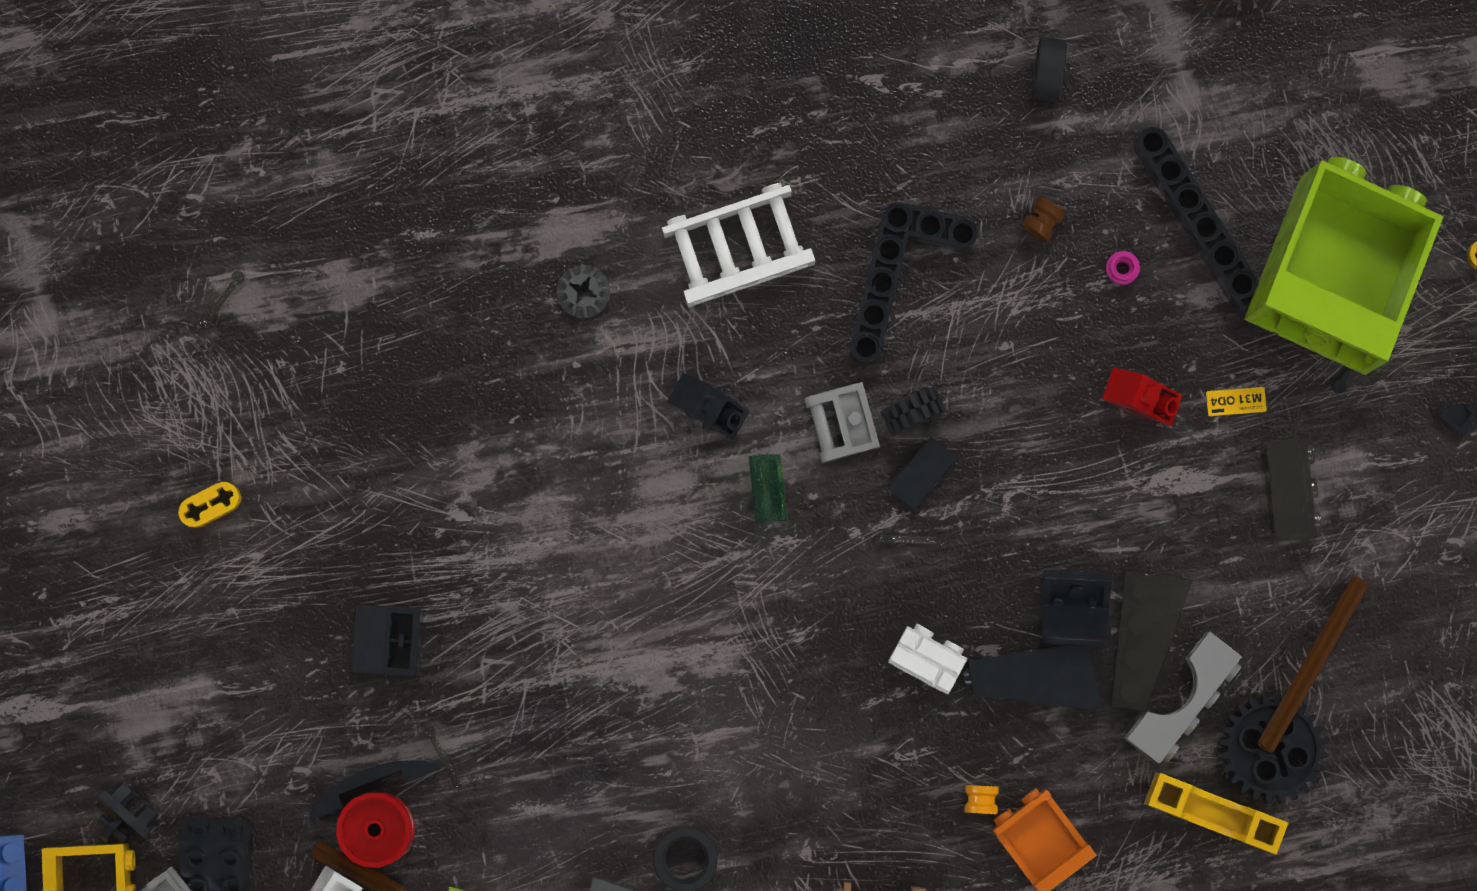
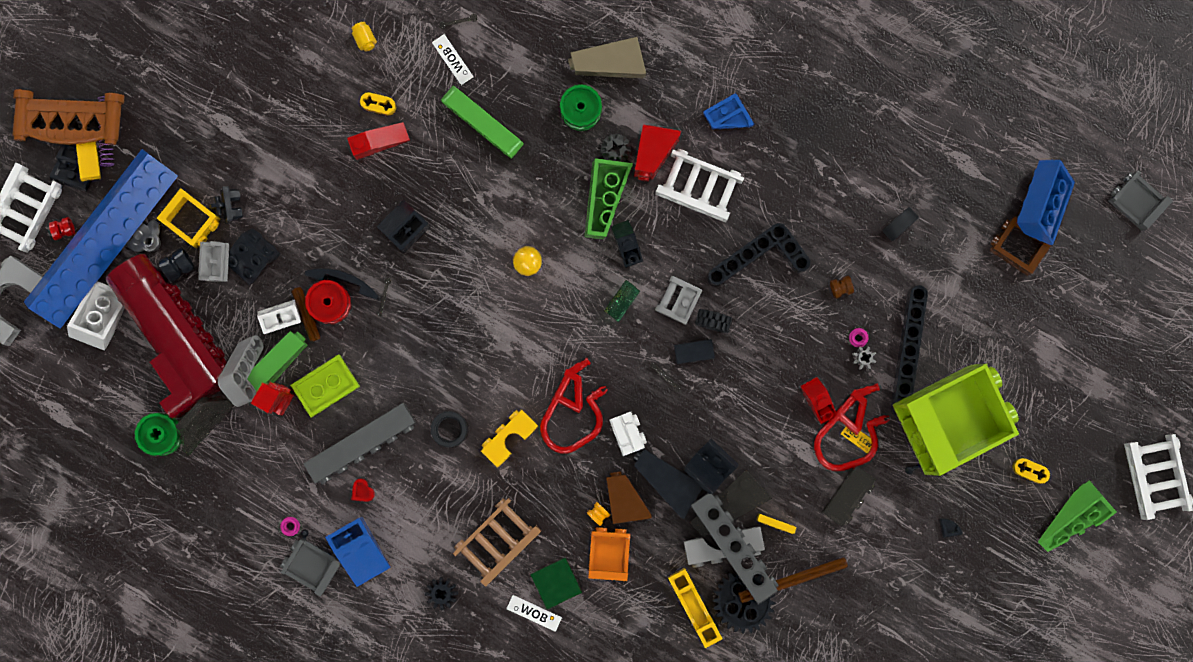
camera: 40 degrees right, 0 degrees up
none -> slope [347,122,410,160]
none -> yellow brick [351,22,377,52]
none -> white sticker [432,34,473,85]
none -> bright green beam [441,86,524,159]
none -> yellow arch [481,410,539,467]
none -> yellow hair [513,246,542,276]
none -> red piece [540,358,608,454]
none -> green wheel [560,84,602,131]
none -> dark tan slope [568,37,646,78]
none -> bright green wedge [584,158,633,239]
none -> reddish brown slope [606,471,652,524]
none -> red slope [634,125,681,181]
none -> dark grey brick [691,493,779,605]
none -> blue wing [703,93,754,129]
none -> yellow tile [756,513,797,534]
none -> red piece [814,383,890,471]
none -> light grey gear [852,347,876,370]

